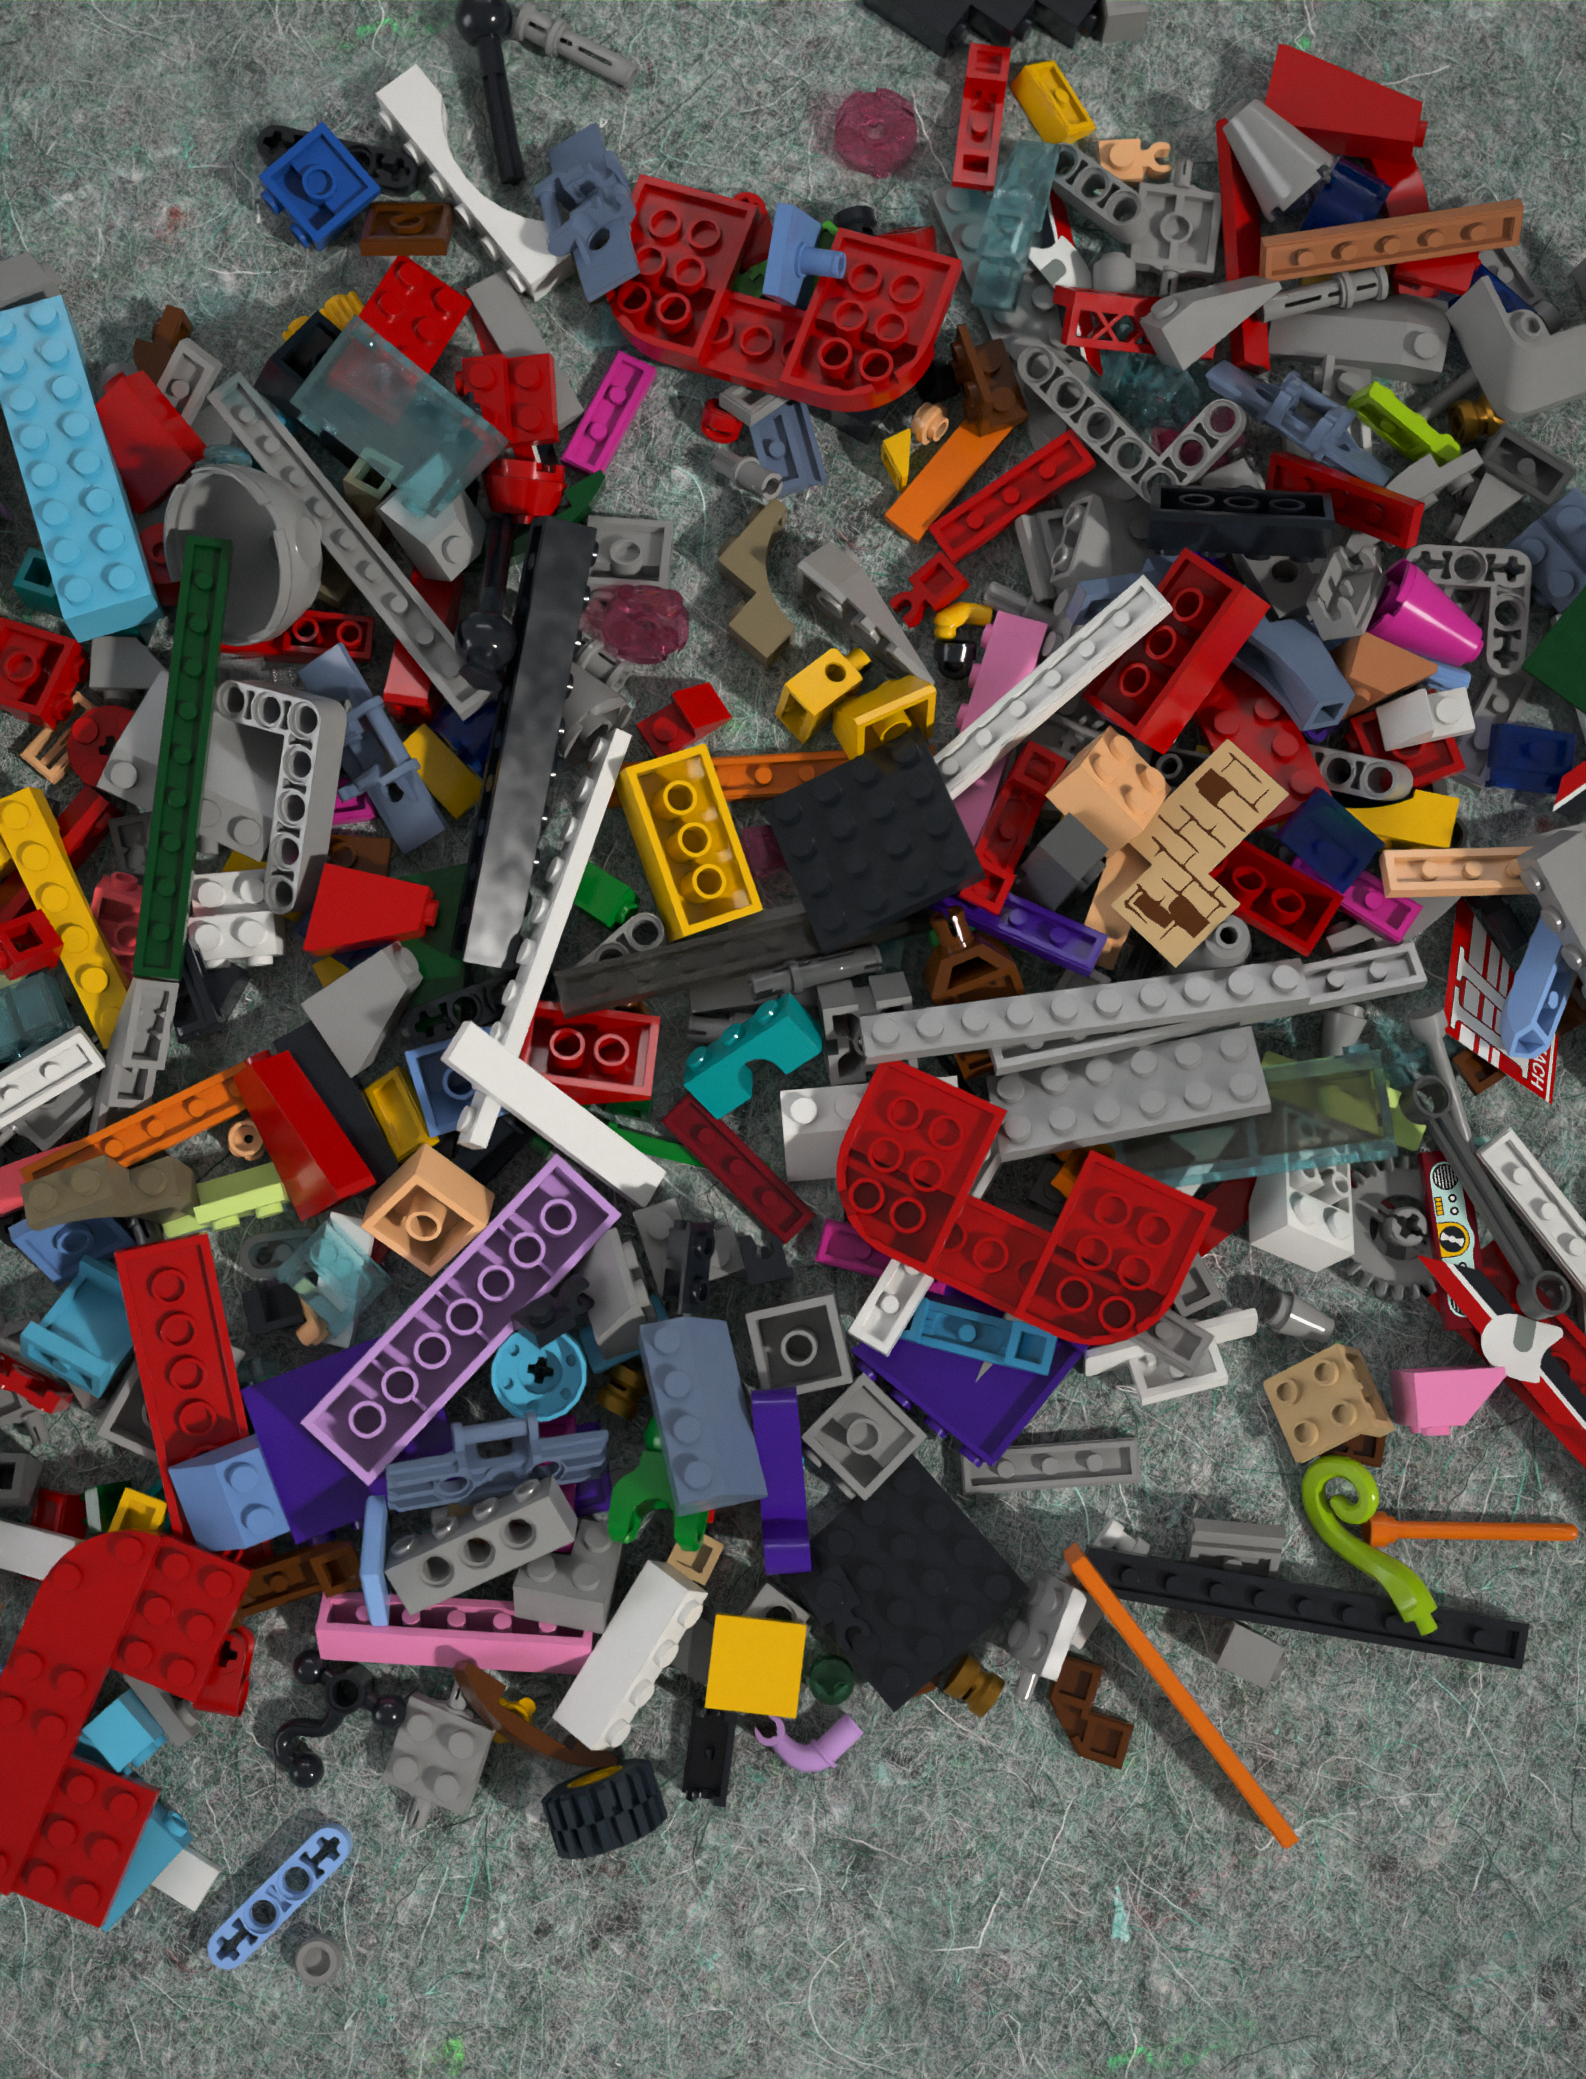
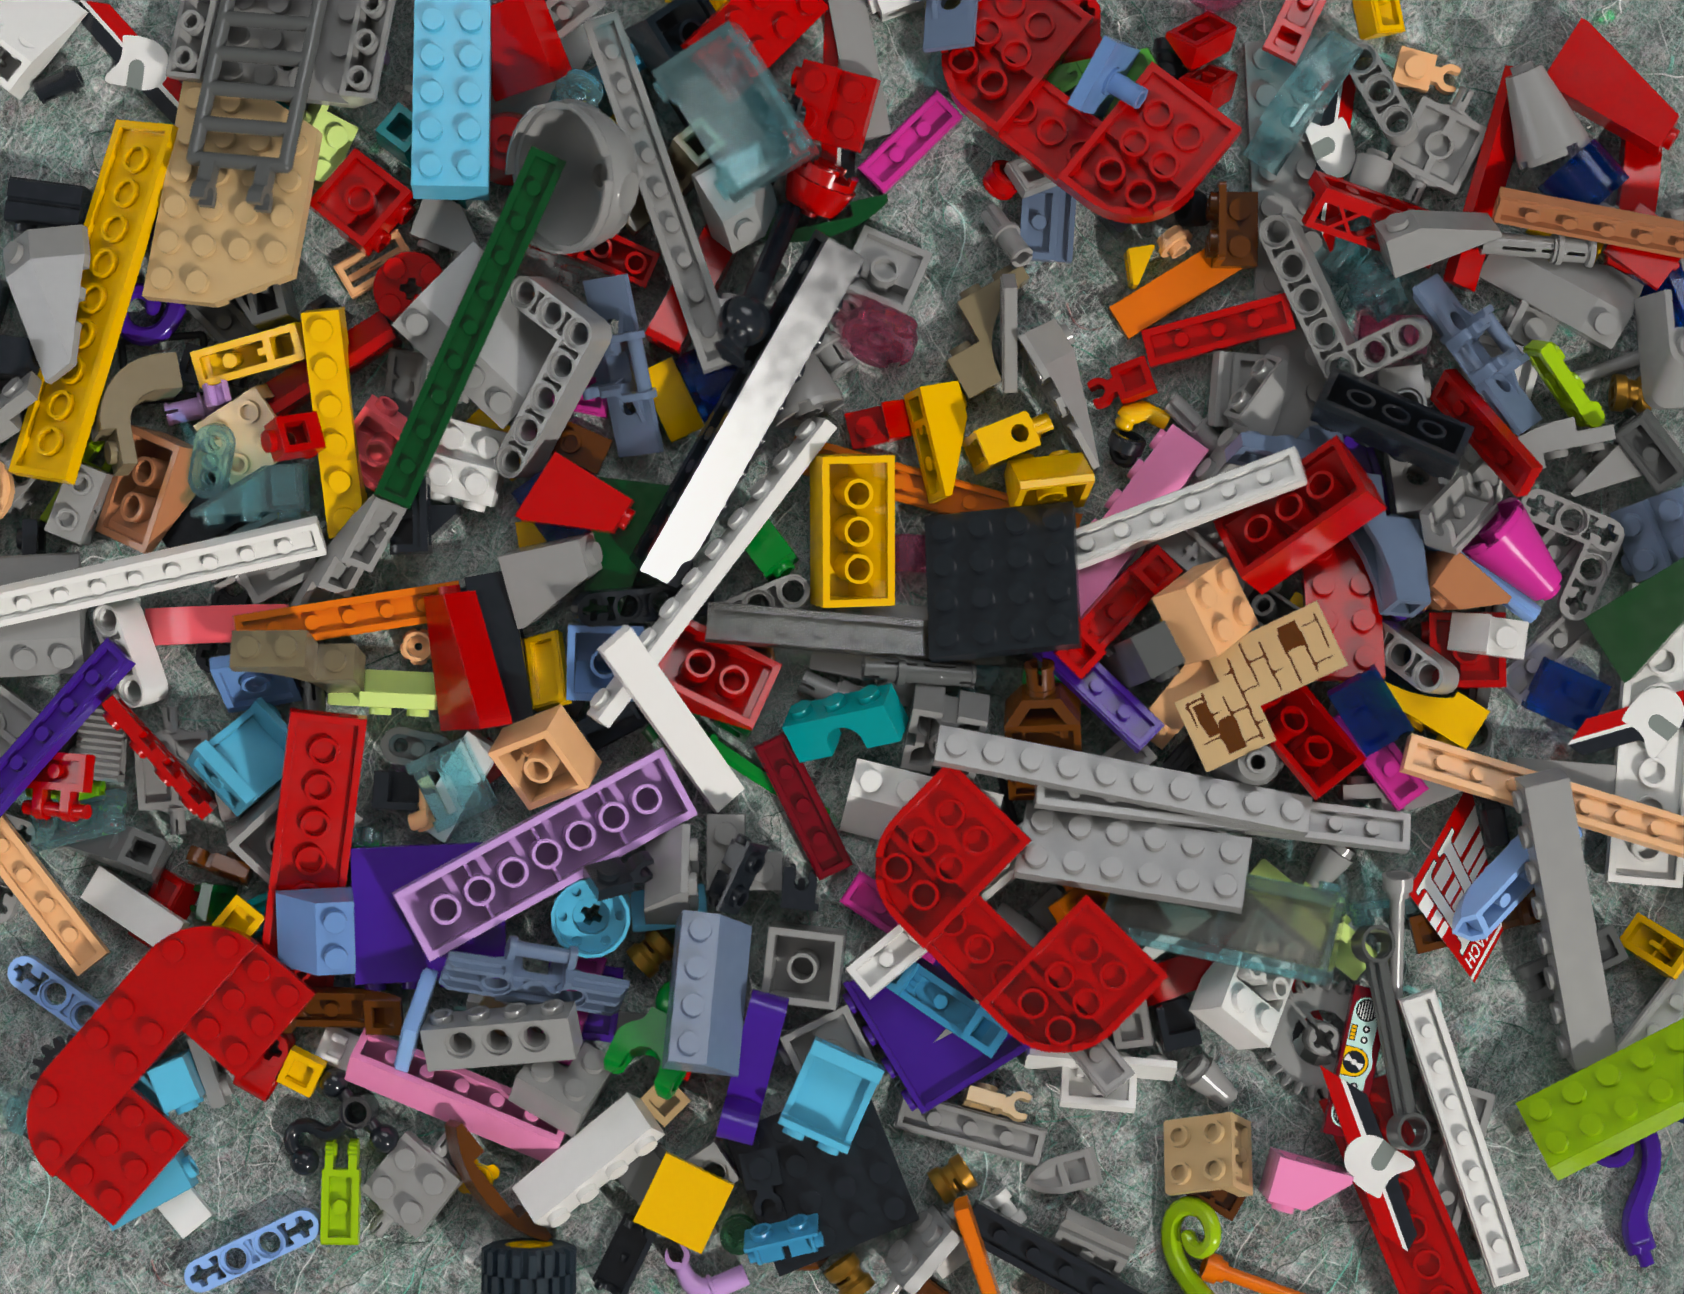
camera: 25 degrees right, 5 degrees up
none -> reddish brown plate [186,845,254,887]
none -> yellow tile [276,1045,328,1098]
none -> white tile [315,1027,361,1072]
none -> lime hinge [320,1138,362,1245]
none -> dark azure hinge [744,1213,824,1265]
none -> medium azure panel [778,1036,885,1156]
none -> yellow slope [903,380,967,504]
none -> pearl gold wheel [927,1153,978,1205]
none -> tan plate [961,1082,1032,1122]
none -> light grey tile [1000,273,1018,393]
none -> light grey plate [1025,1146,1104,1195]
none -> black panel [1152,997,1203,1052]
none -> red slope [1165,11,1237,71]

